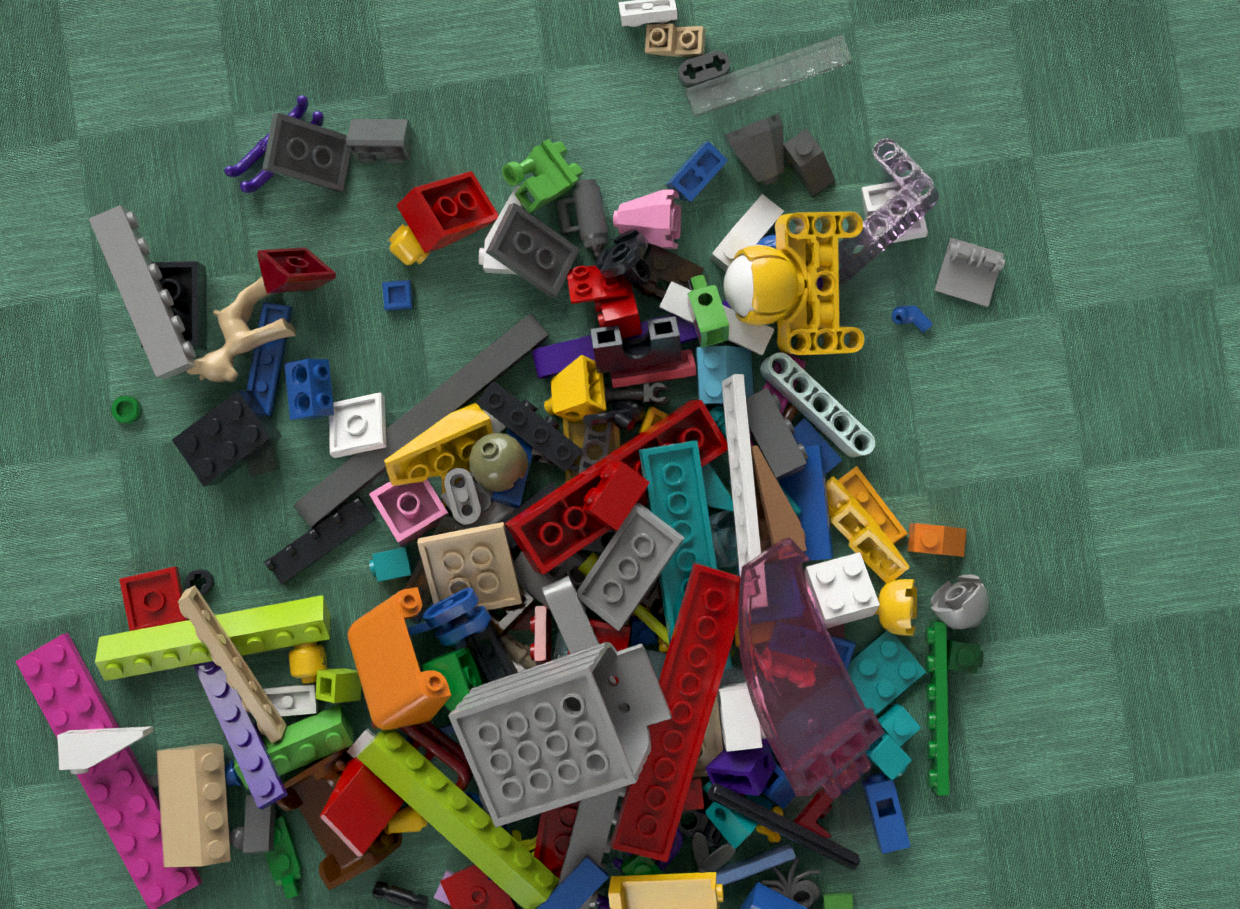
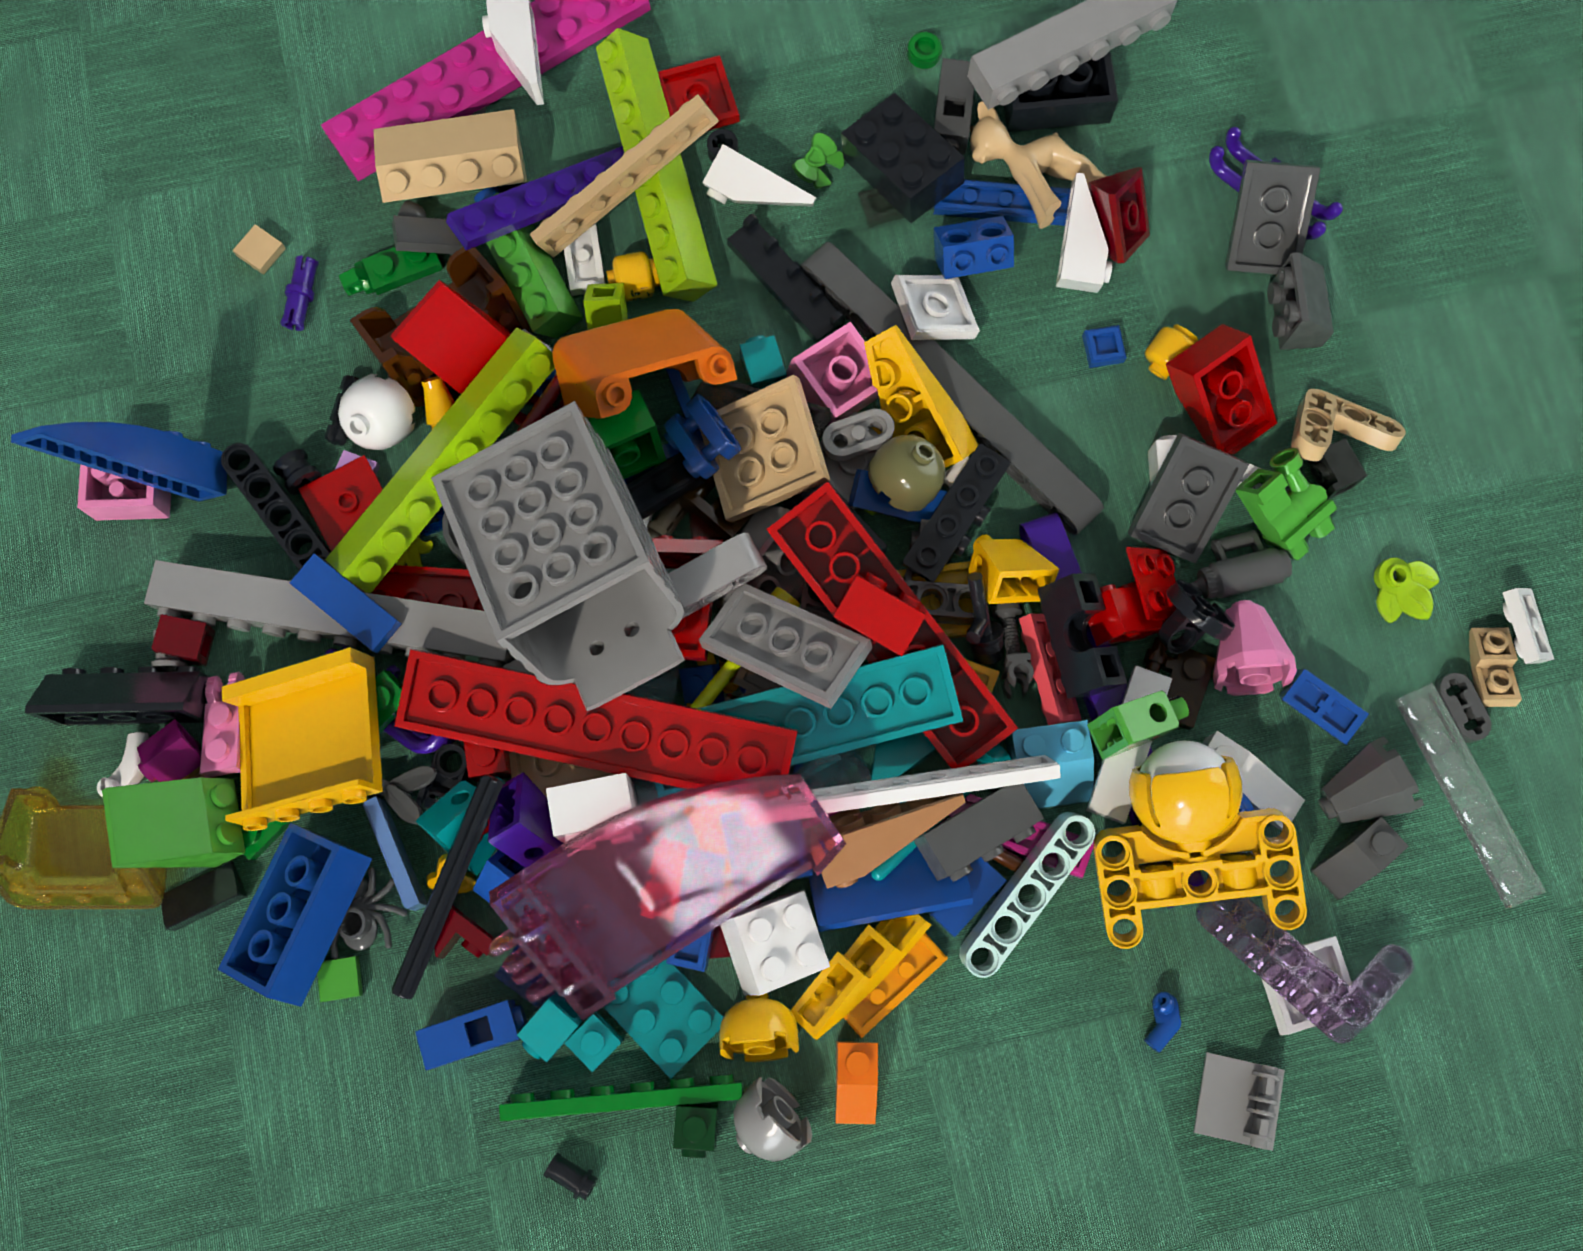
camera: 85 degrees right, 10 degrees down
none -> white cylinder [338,374,415,450]
none -> black pin [544,1152,598,1201]
none -> white slope [702,144,816,207]
none -> bright green piece [792,132,844,189]
none -> dark grey brick [933,58,974,155]
none -> white slope [1056,173,1112,293]
none -> tan beam [1291,389,1406,461]
none -> pearl dark grey brick [1308,438,1368,501]
none -> lime plate [1374,557,1439,624]

